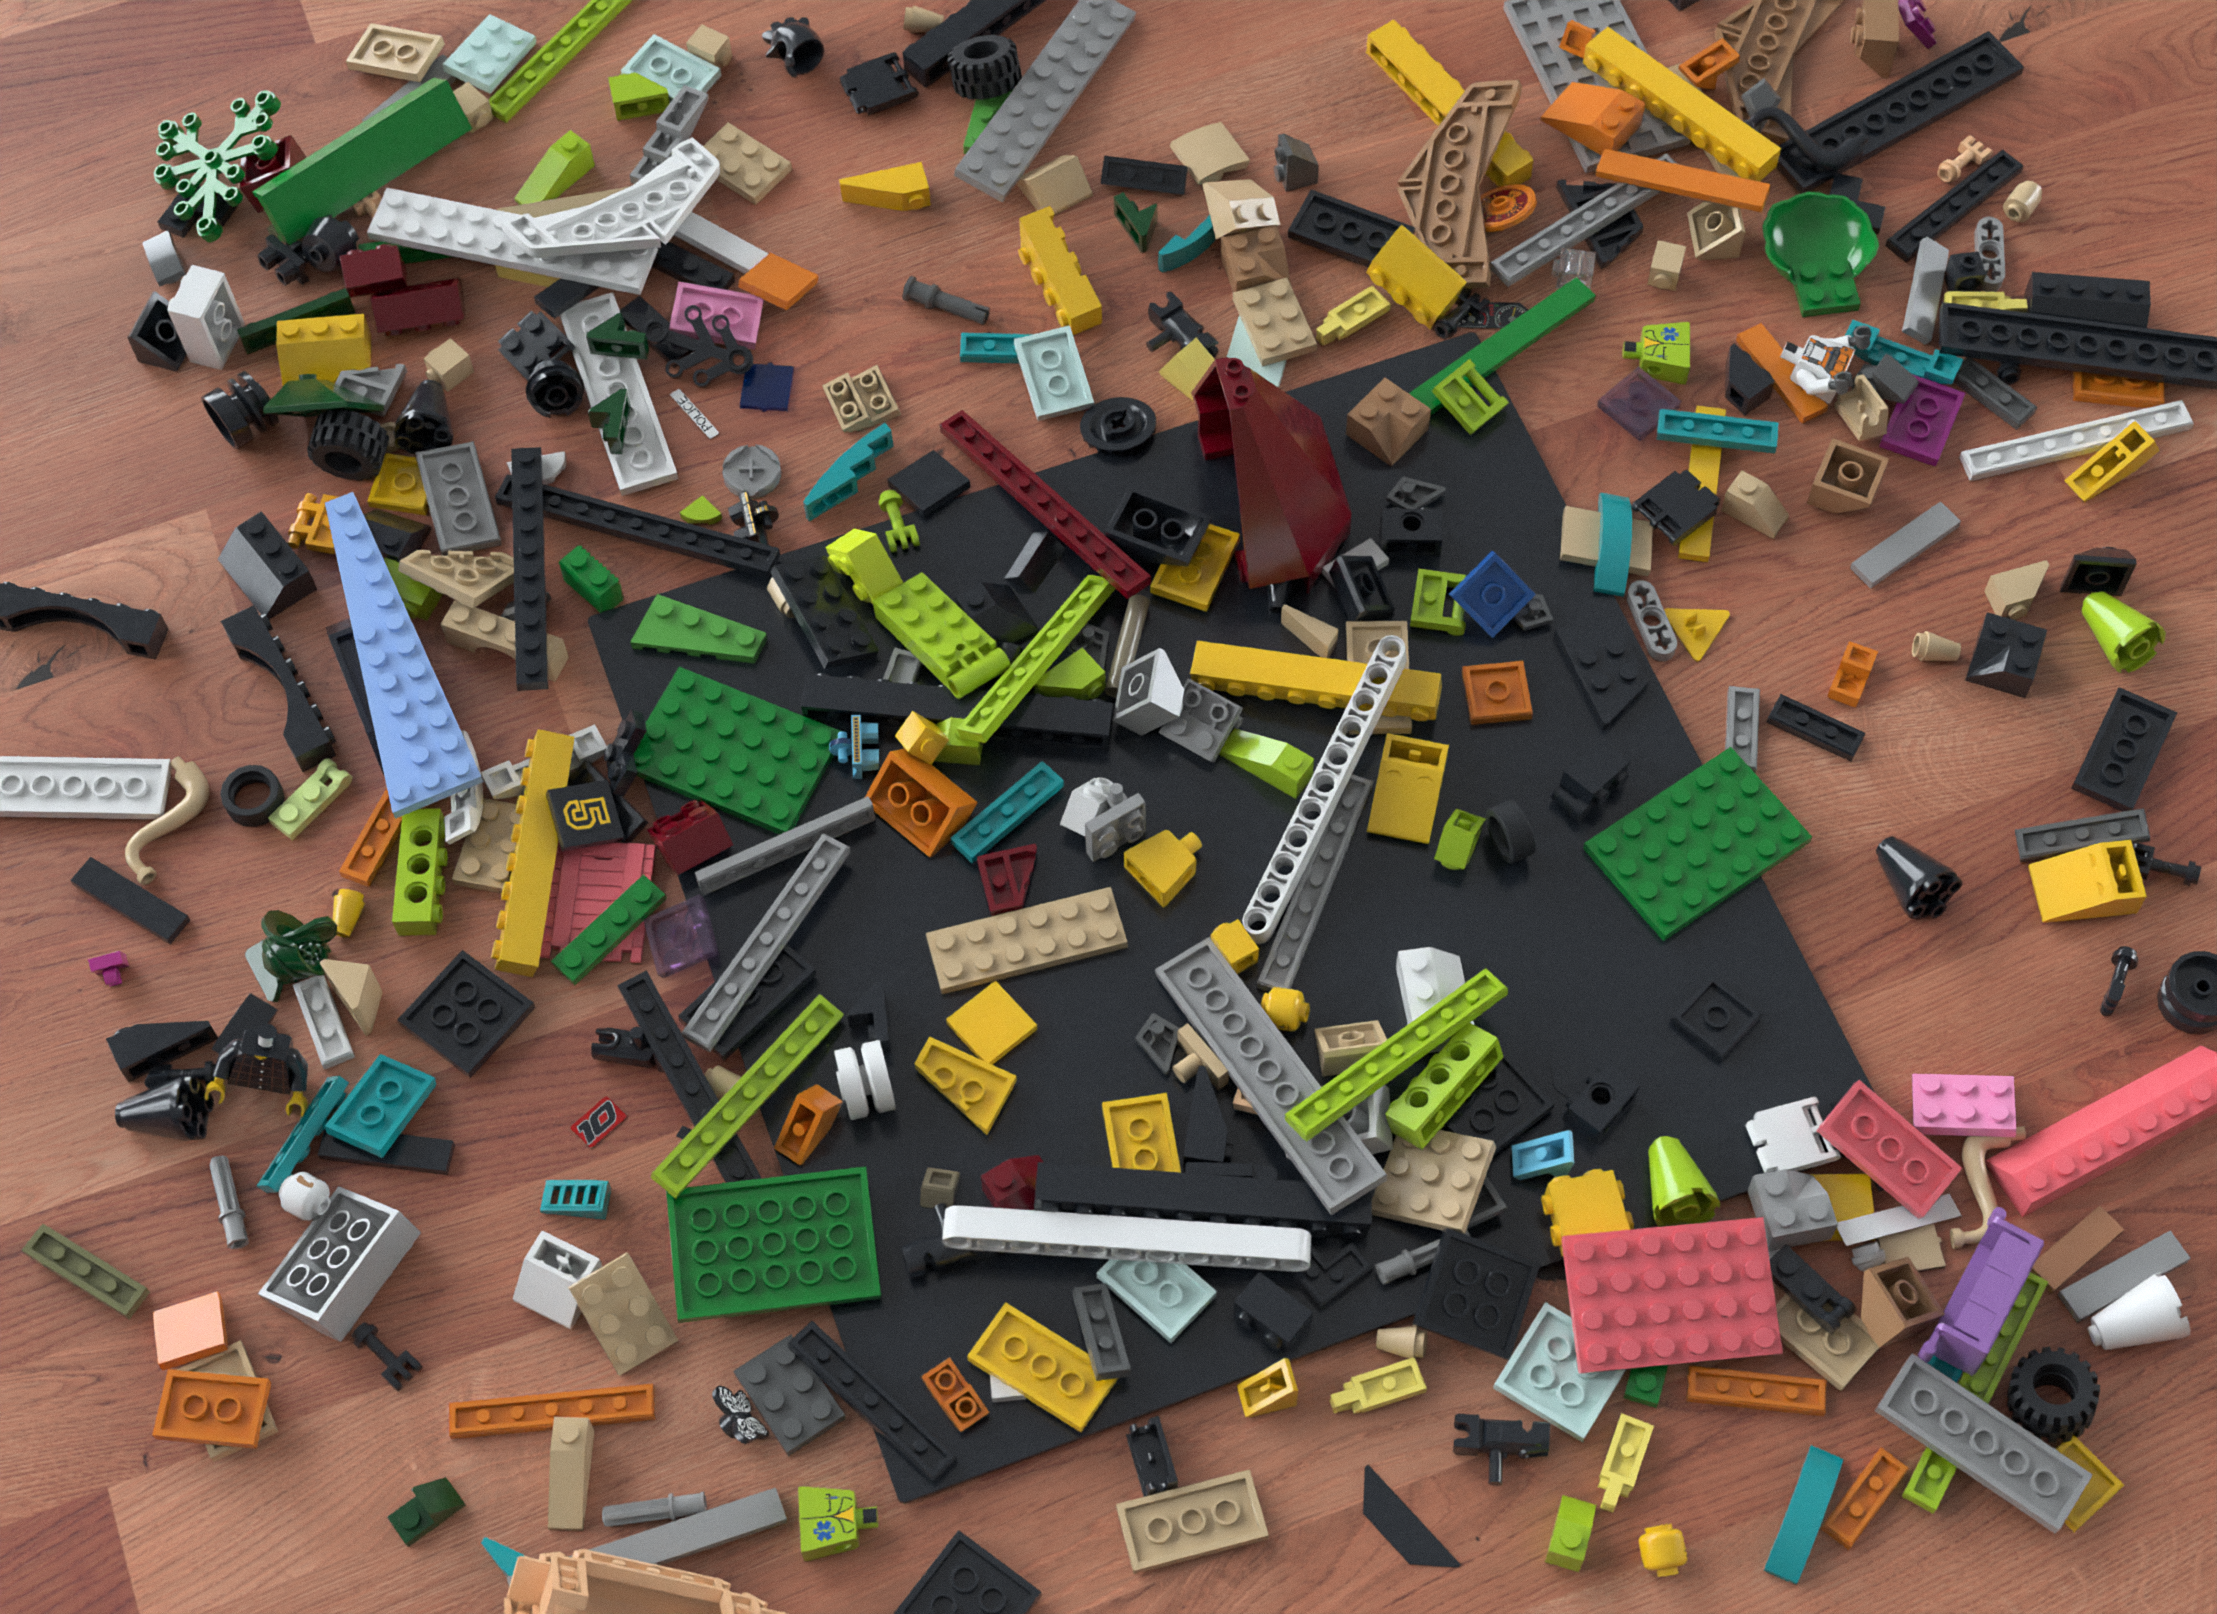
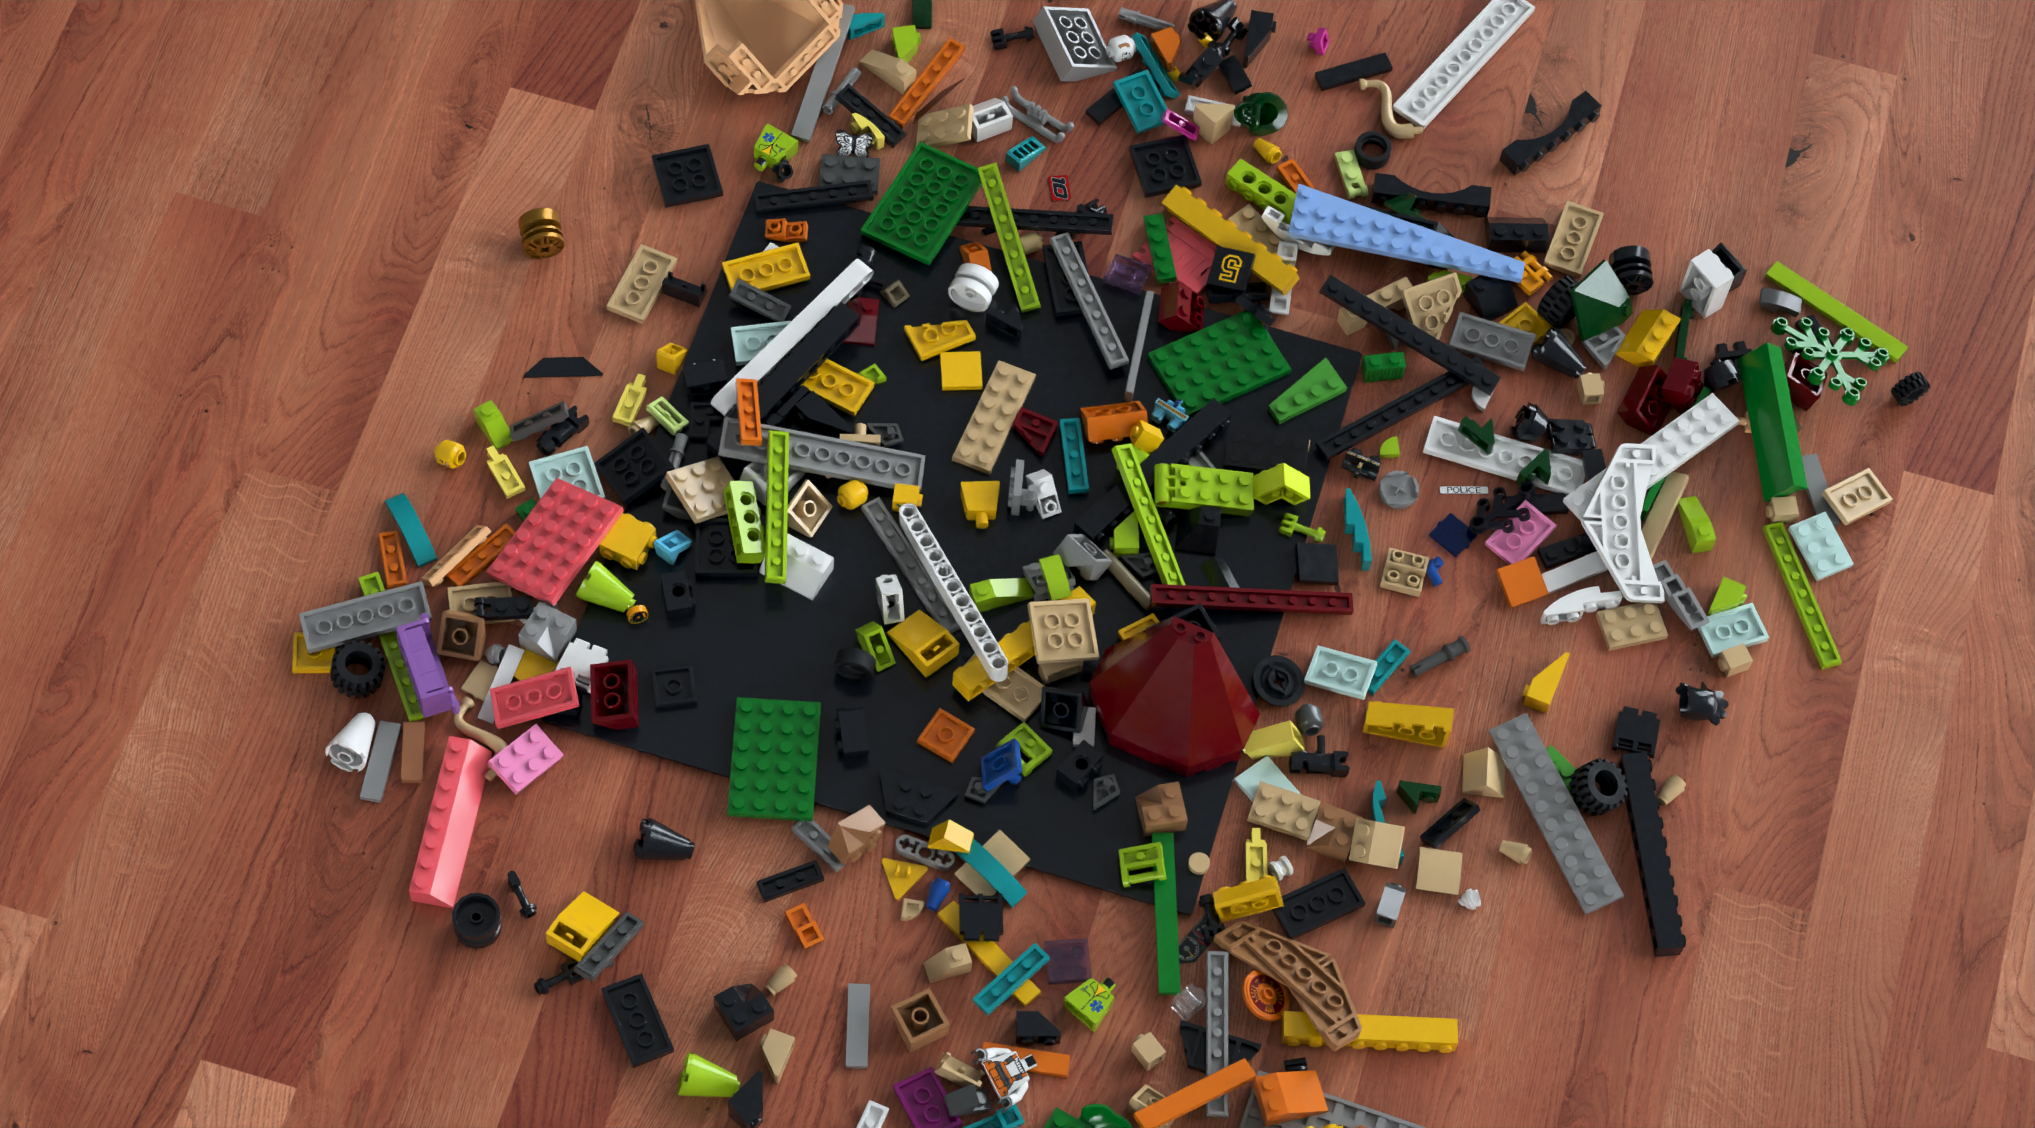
camera: 120 degrees right, 0 degrees up
none -> light nougat plate [420,525,491,587]
none -> dark grey plate [510,401,569,442]
none -> dark red slope [590,659,639,730]
none -> tile [627,605,649,624]
none -> yellowish green tile [646,396,689,436]
none -> orange plate [735,378,762,446]
none -> black plate [772,159,793,182]
none -> medium nougat slope [827,805,886,865]
none -> black tile [835,83,907,148]
none -> light yellow slope [850,113,885,151]
none -> lime tile [858,363,887,384]
none -> white torso [876,574,905,625]
none -> lime slope [892,25,921,63]
none -> tan tile [900,898,925,921]
none -> sticker [913,78,965,124]
none -> blue cone [925,878,951,911]
none -> yellow slope [927,820,974,853]
none -> light grey piece [1001,86,1074,143]
none -> tan plate [1027,598,1099,664]
none -> lime slope [1039,554,1072,601]
none -> orange slope [1150,26,1181,73]
none -> dark pink slope [1160,109,1200,141]
none -> tan tile [1188,852,1210,875]
none -> white wheel [1268,855,1294,882]
none -> black plate [1284,1057,1308,1072]
none -> dark grey head [1295,704,1324,736]
none -> dark green slope [1383,193,1425,219]
none -> blue arm [1426,556,1444,587]
none -> white plate [1458,888,1481,910]
none -> tan cone [1499,840,1532,865]
none -> white slope [1540,586,1622,625]
none -> tan plate [1543,200,1604,278]
none -> lime tile [1765,261,1908,363]
none -> black tyre [1891,372,1930,406]

